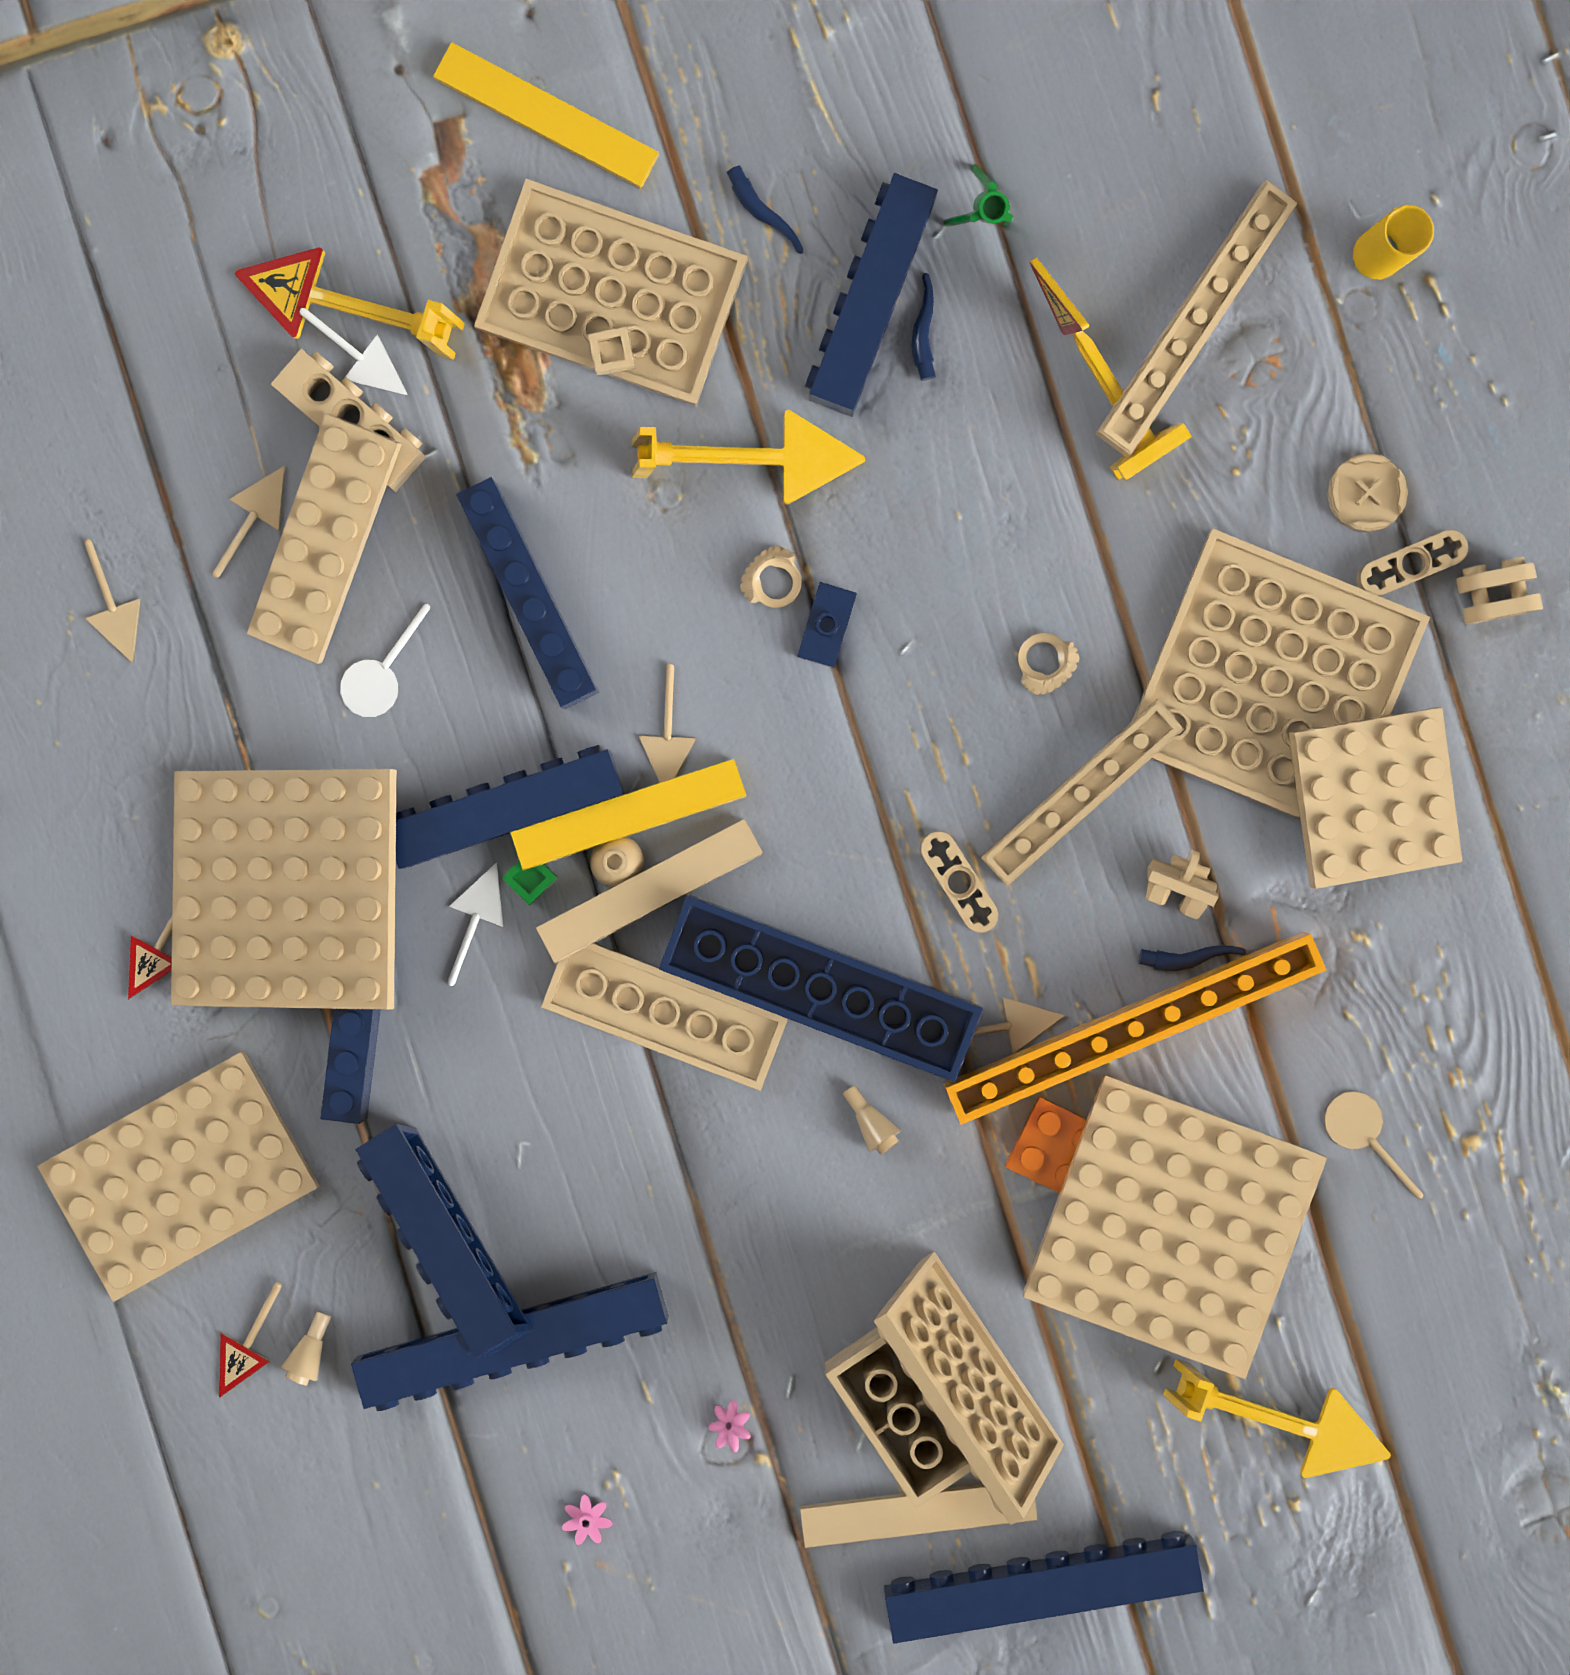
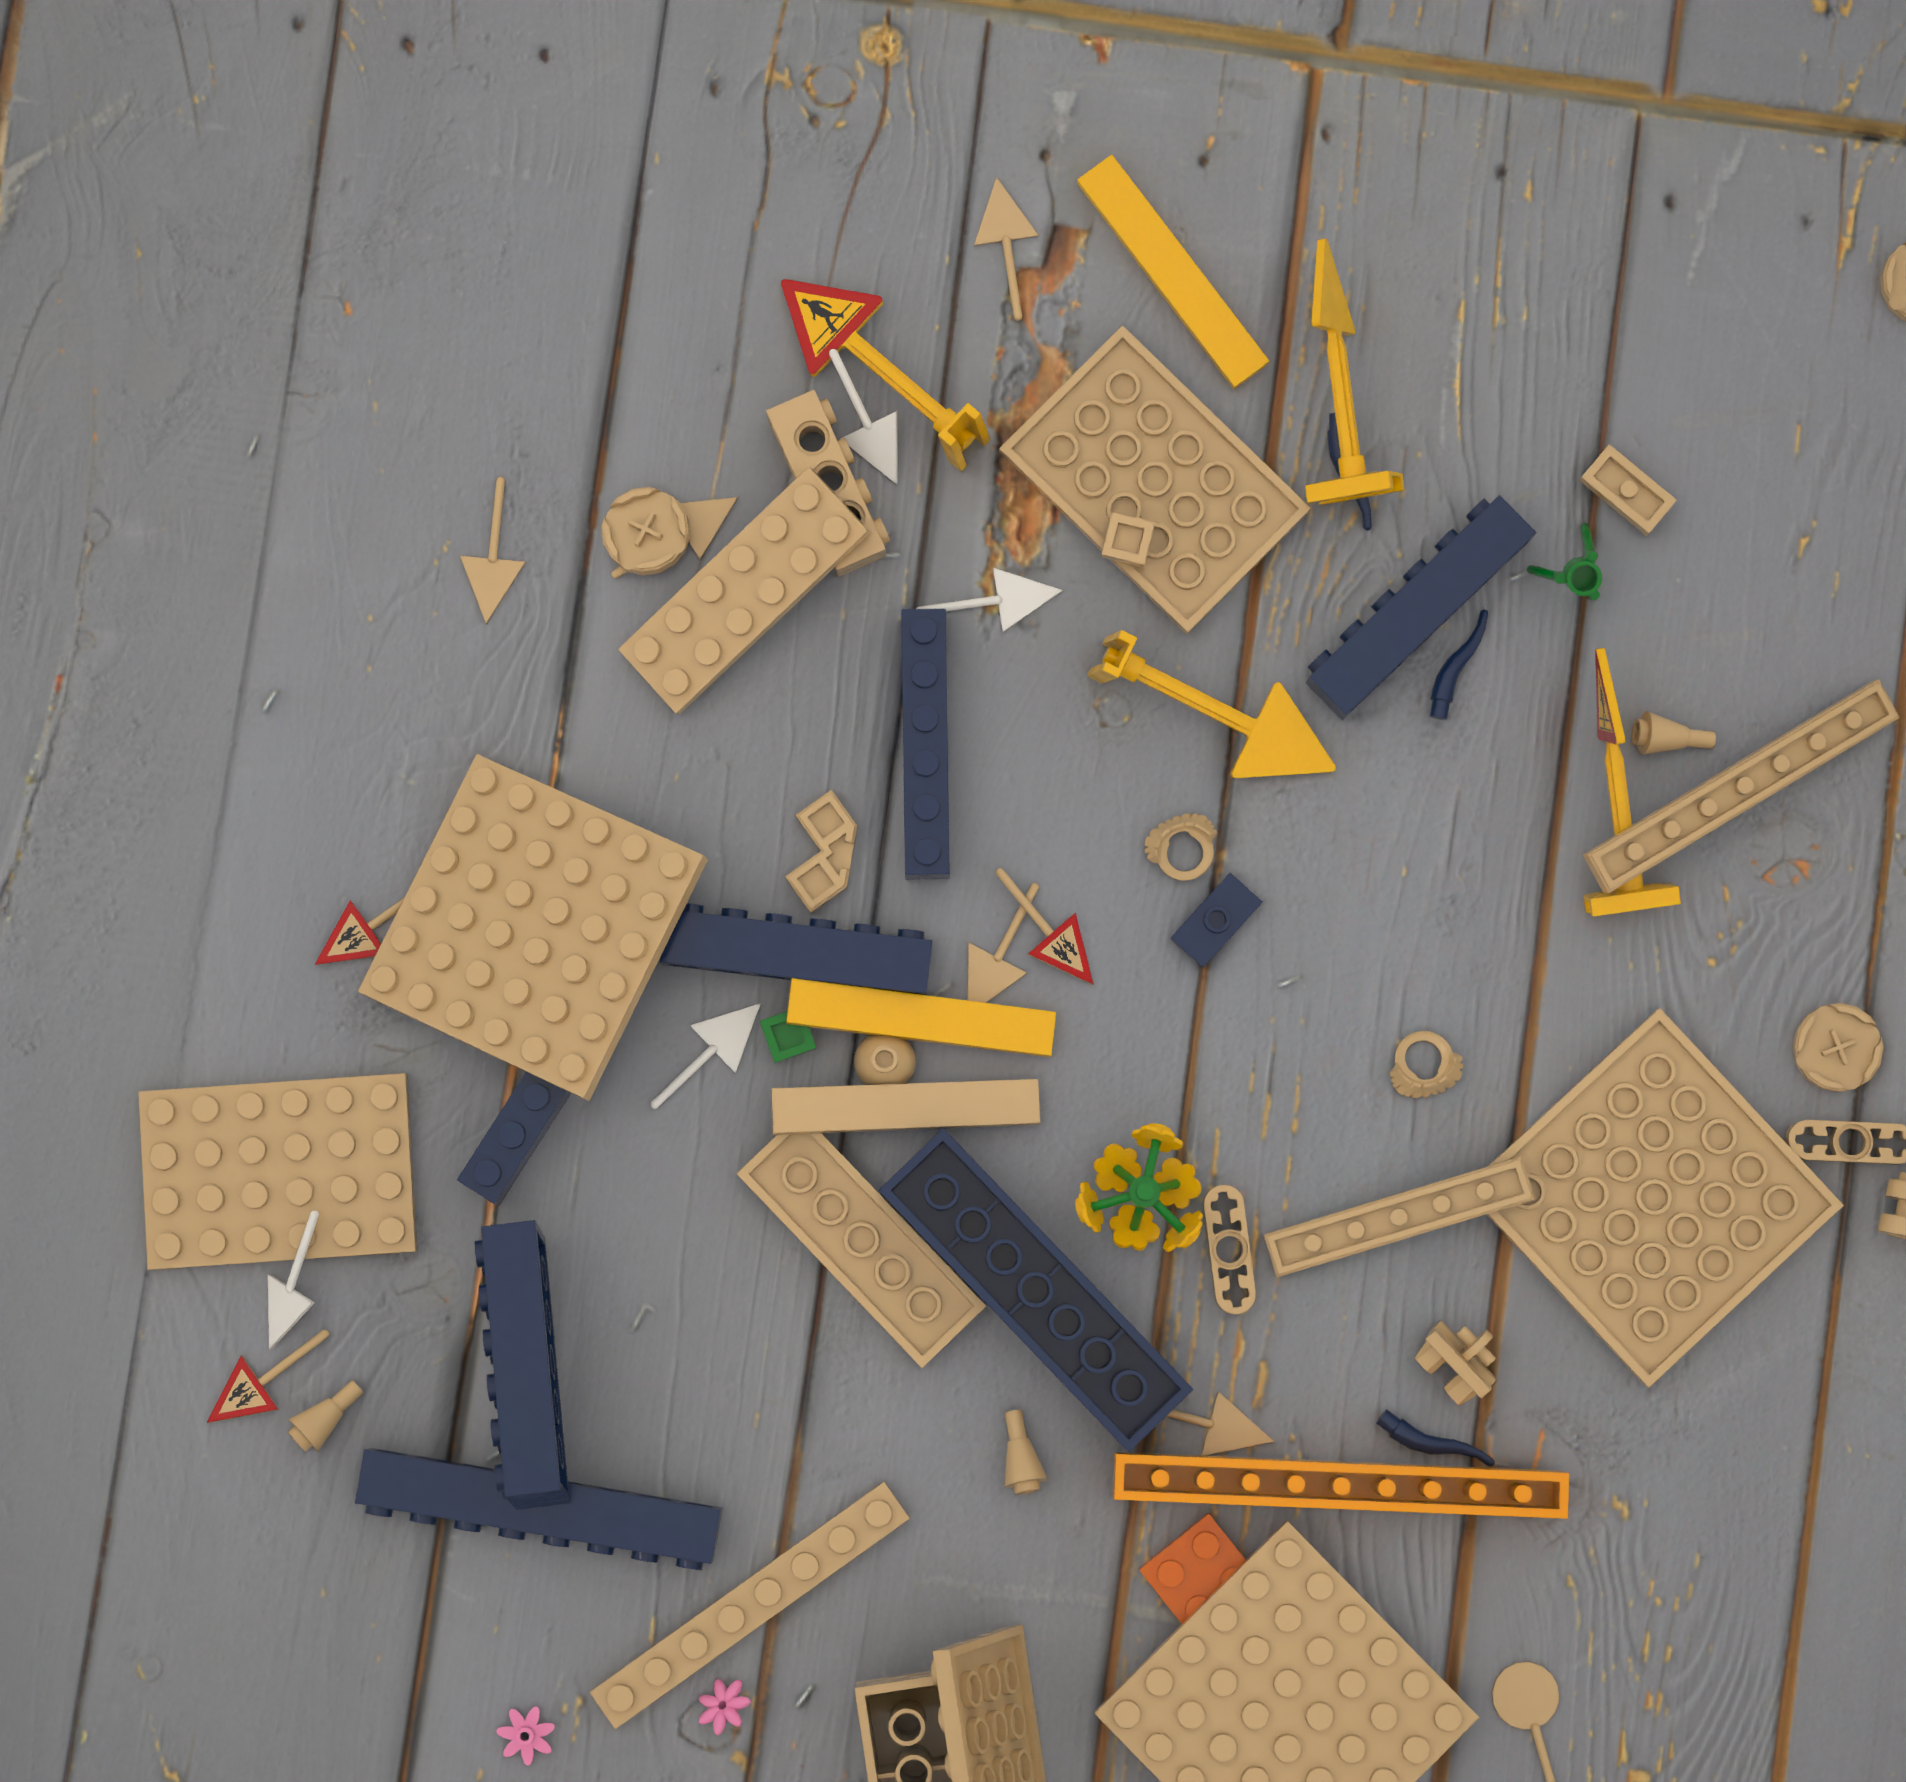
camera: 25 degrees right, 5 degrees down
white piece [340,604,430,717] -> none
tan plate [1289,707,1463,889] -> none
none -> white piece [268,1210,319,1349]
none -> tan plate [589,1481,910,1729]
none -> tan tile [601,487,690,576]
none -> tan tile [785,790,857,914]
none -> white piece [916,568,1063,632]
none -> tan piece [974,177,1039,321]
none -> piece [996,868,1094,985]
none -> yellow plant [1075,1123,1203,1252]
none -> yellow piece [1305,238,1405,505]
none -> tan plate [1579,444,1677,536]
none -> tan cone [1632,711,1716,755]

